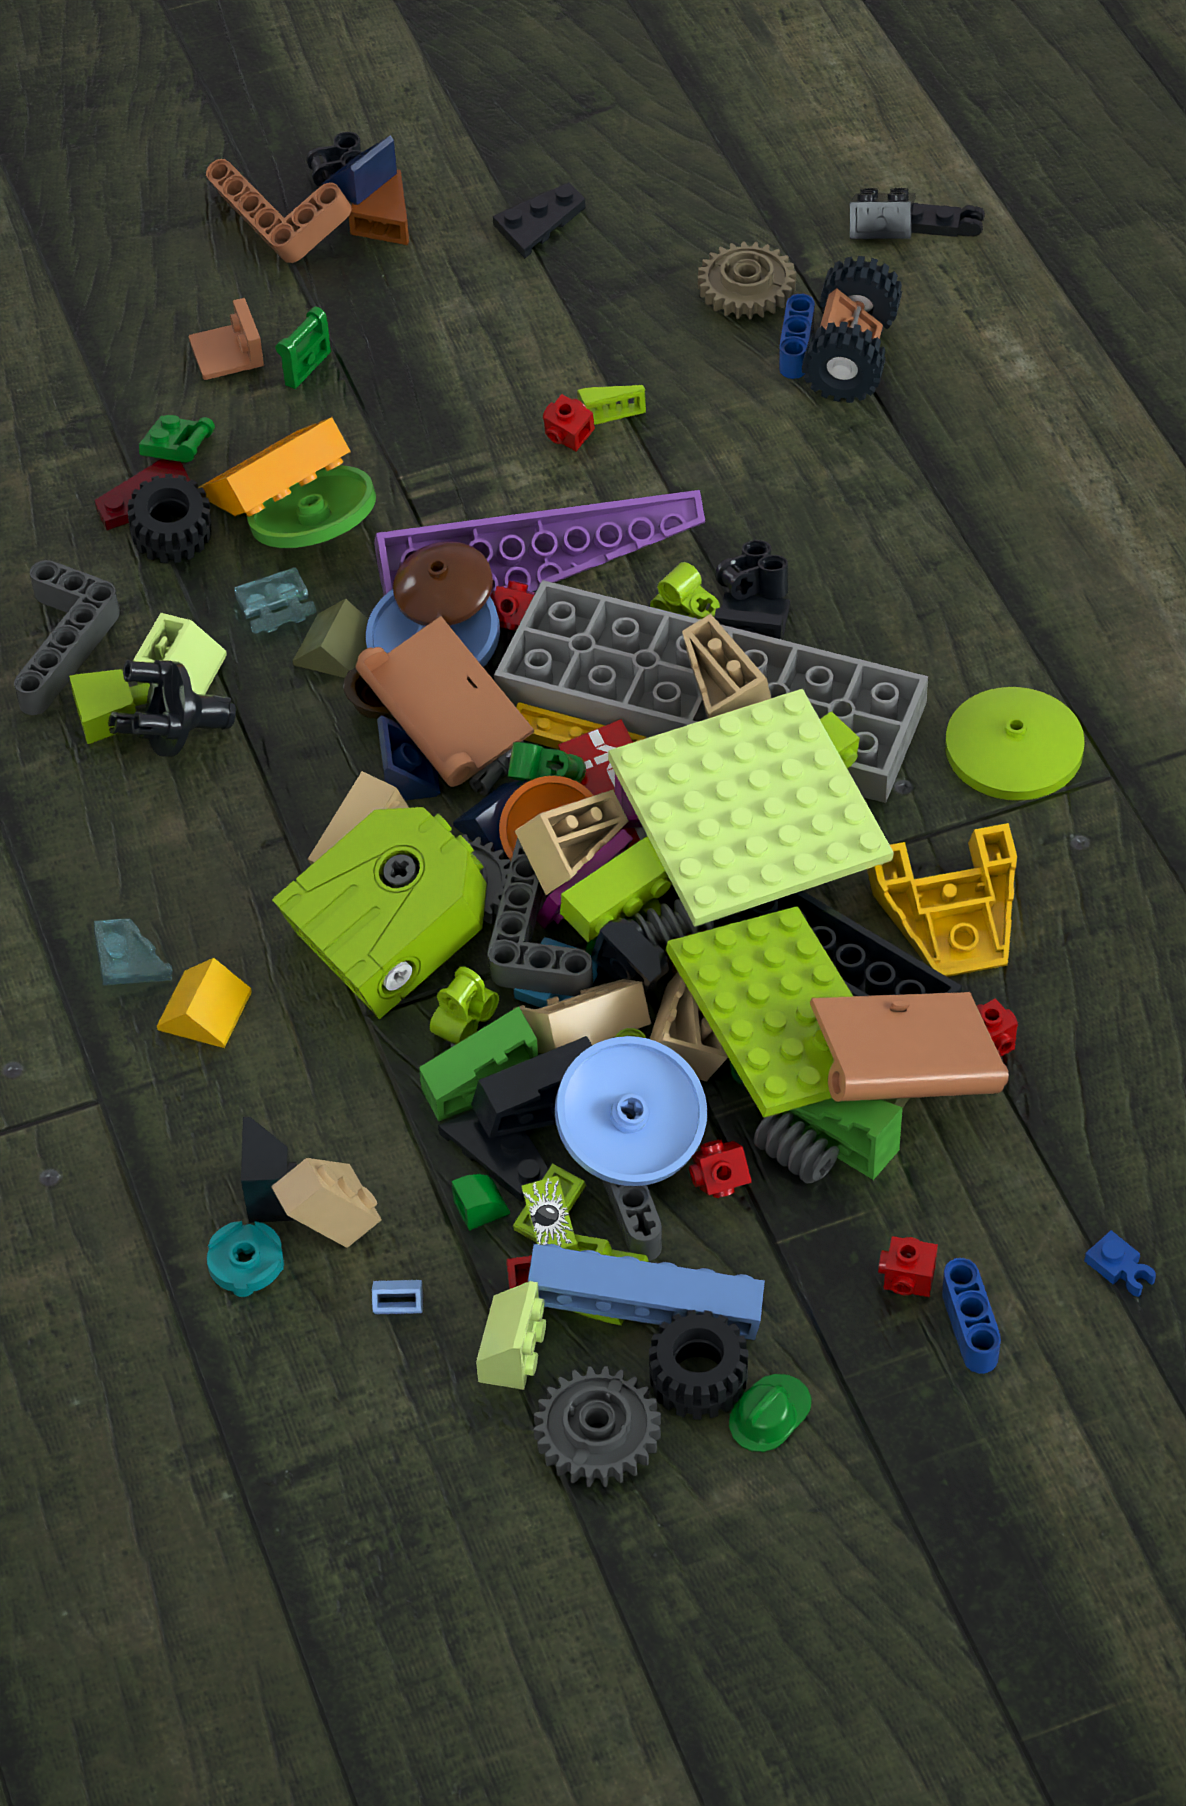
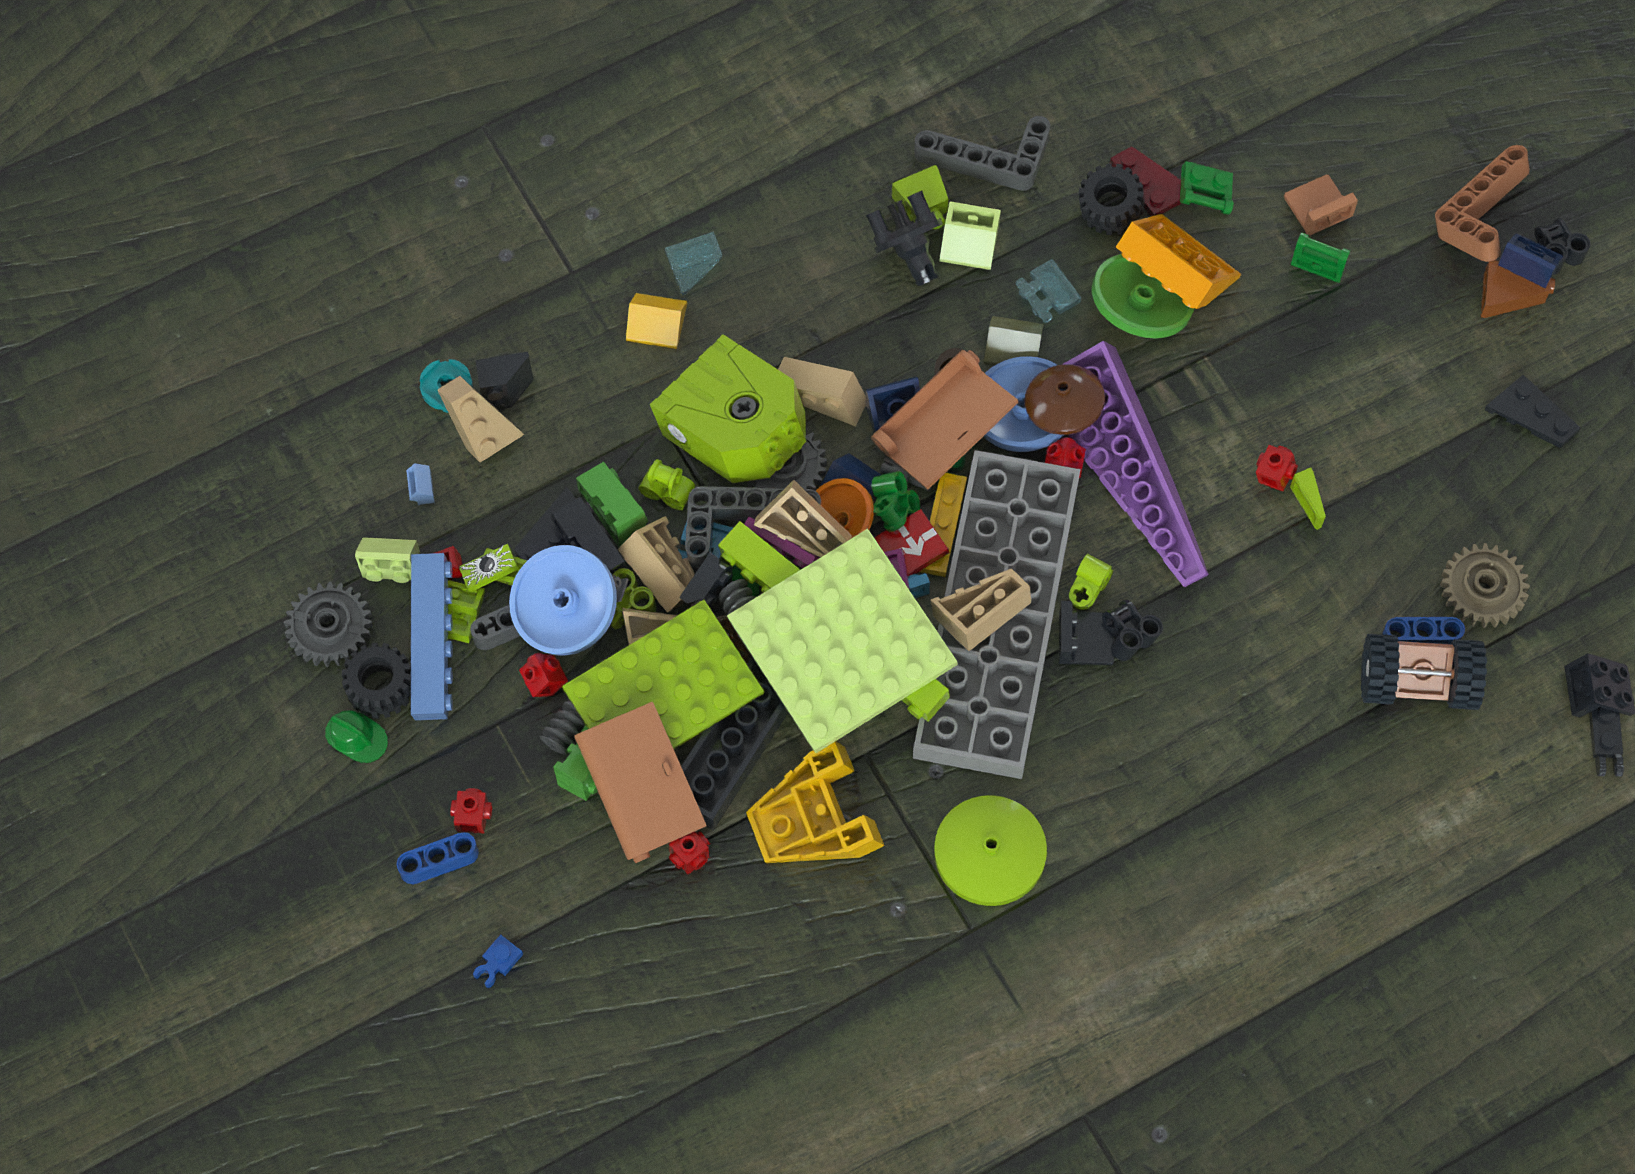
camera: 80 degrees right, 15 degrees up
green brick [451,1174,510,1230] -> none

